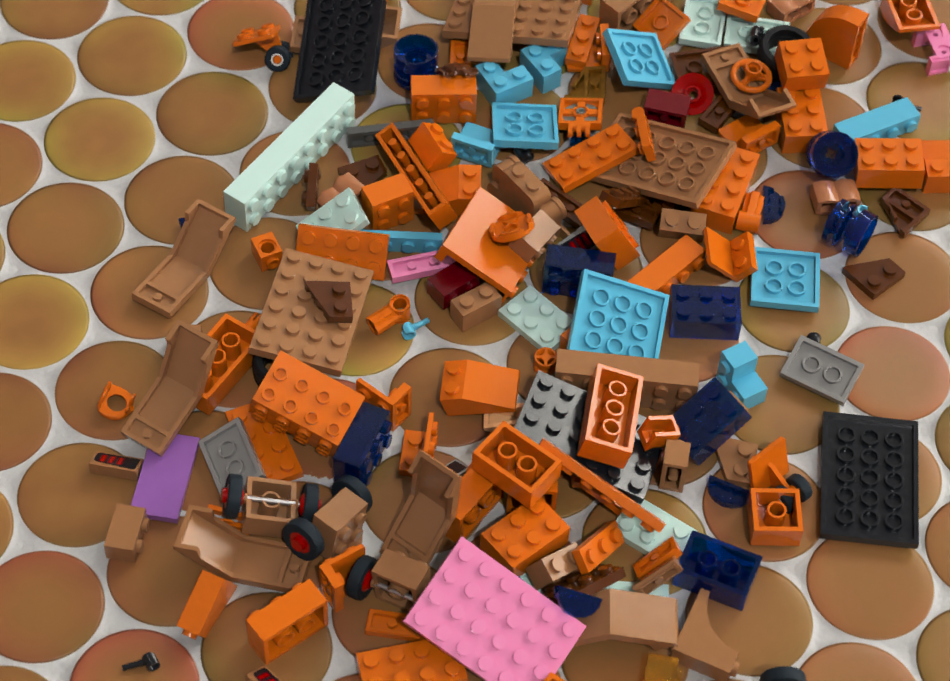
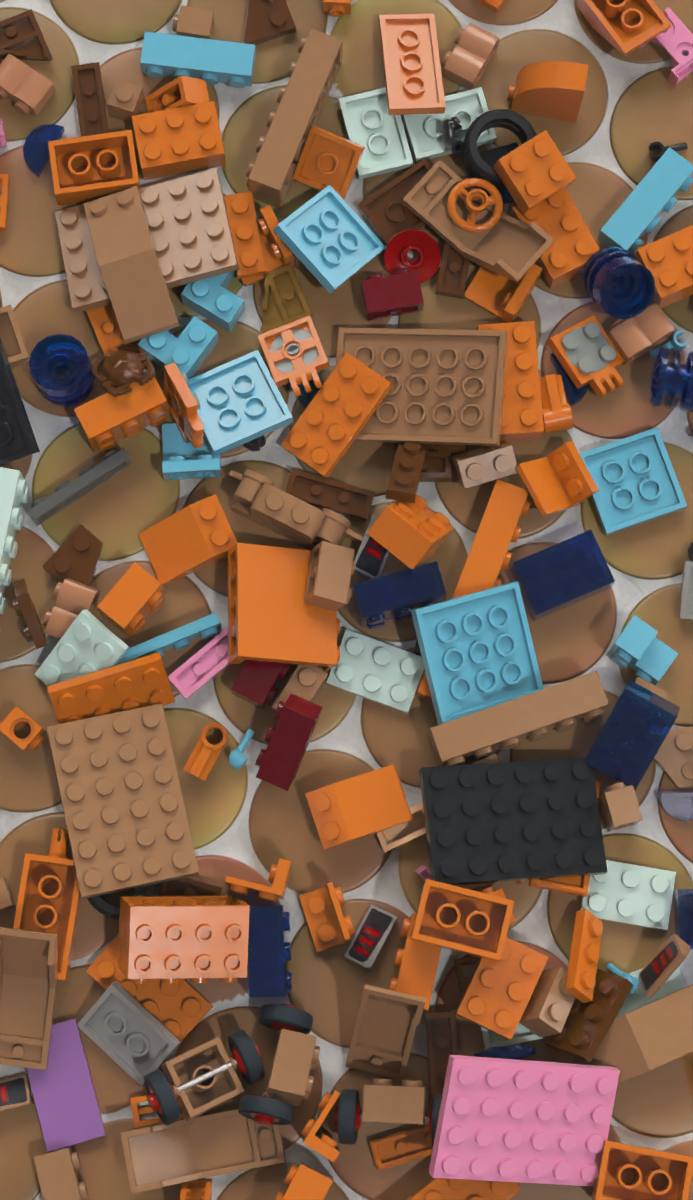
camera: 25 degrees left, 25 degrees up
reddish brown wing [305,281,353,323] -> none
orange brick [375,122,458,230] -> none
orange brick [408,122,457,172] -> none
orange tile [488,211,535,243] -> none
orange wheel [533,347,557,375] -> none
orange plate [539,438,665,533] -> none
clear blue tile [554,585,603,618] -> none
orange brick [577,363,644,469] -> none
orange hinge [631,106,656,162] -> none
orange plate [632,537,683,578] -> none
orange window [637,415,681,451] -> none
none -> orange piece [164,363,204,448]
none -> dark red brick [255,693,323,791]
none -> piece [547,315,625,398]
none -> medium azure hand [607,963,639,994]

